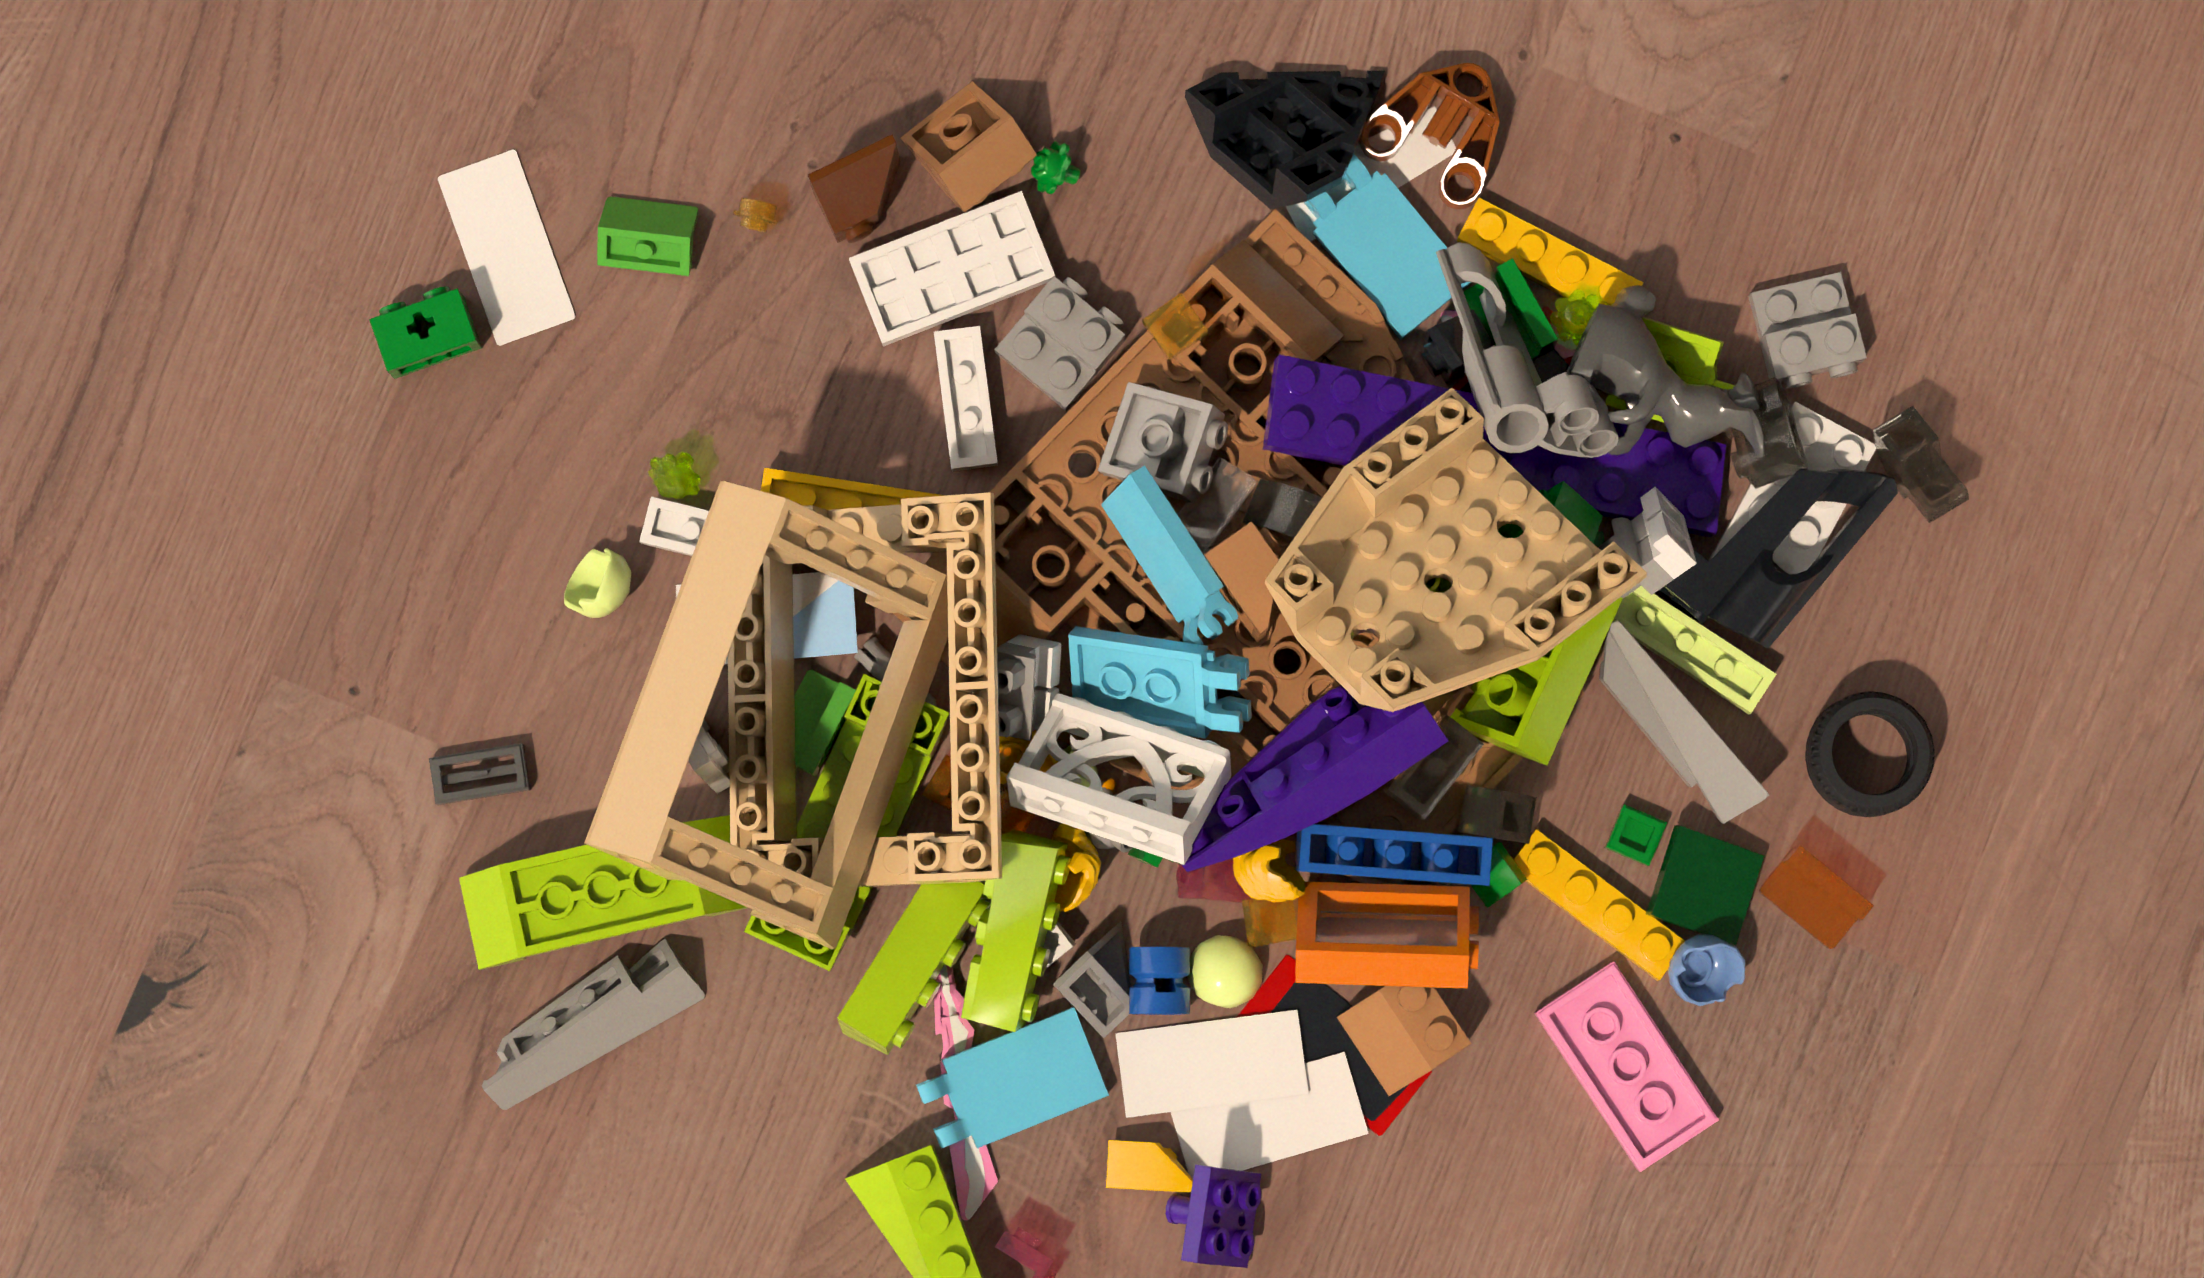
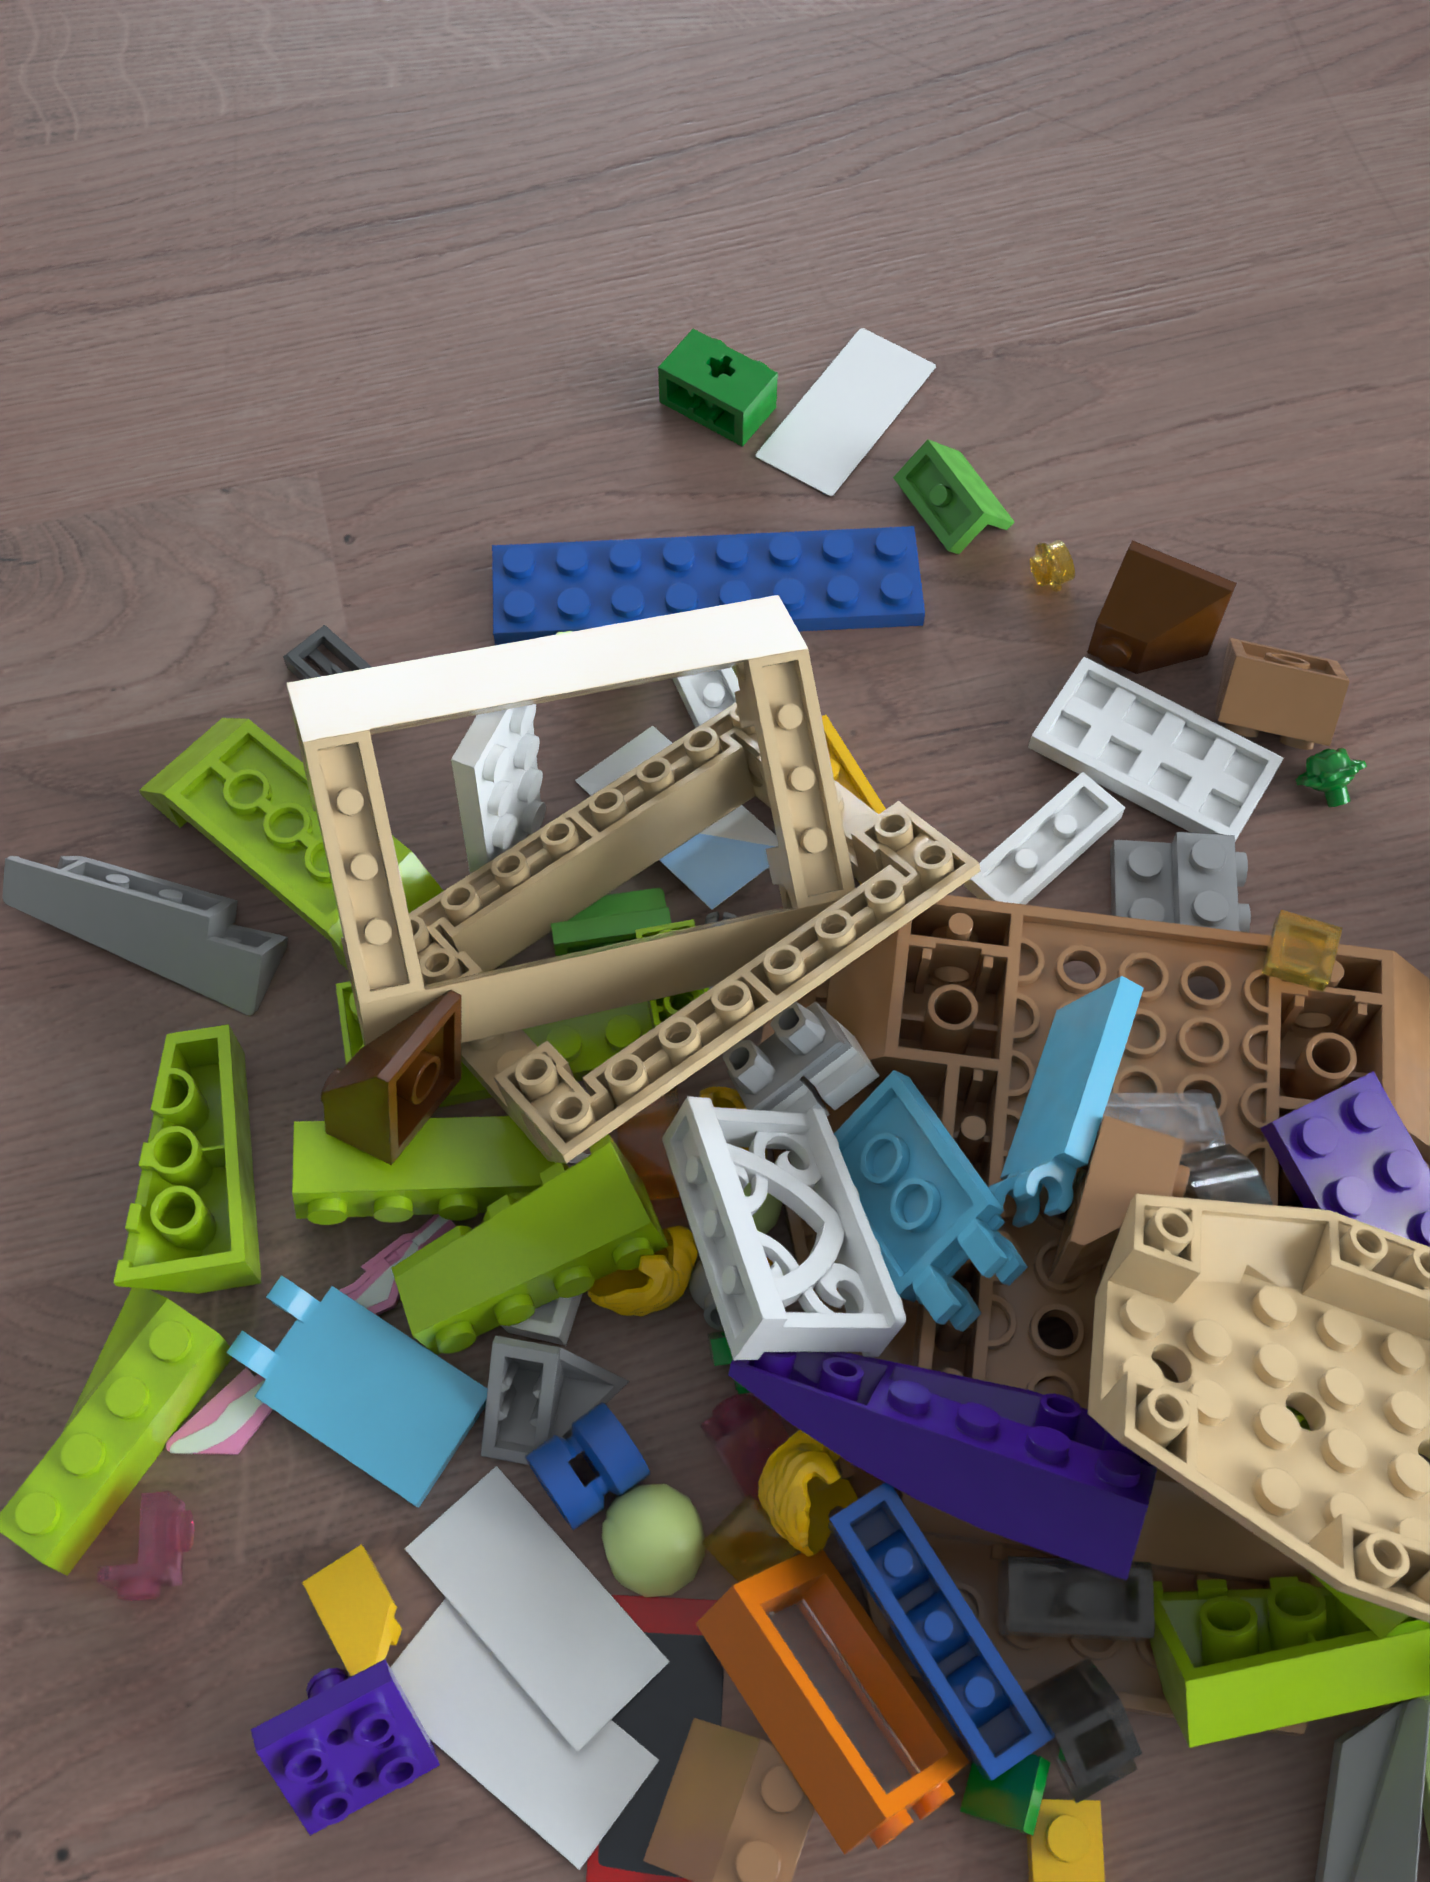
camera: 55 degrees right, 20 degrees down
light grey plate [1098,382,1228,504] -> none
none -> lime wedge [113,1024,261,1294]
none -> reddish brown slope [321,990,462,1165]
none -> blue plate [492,526,925,646]

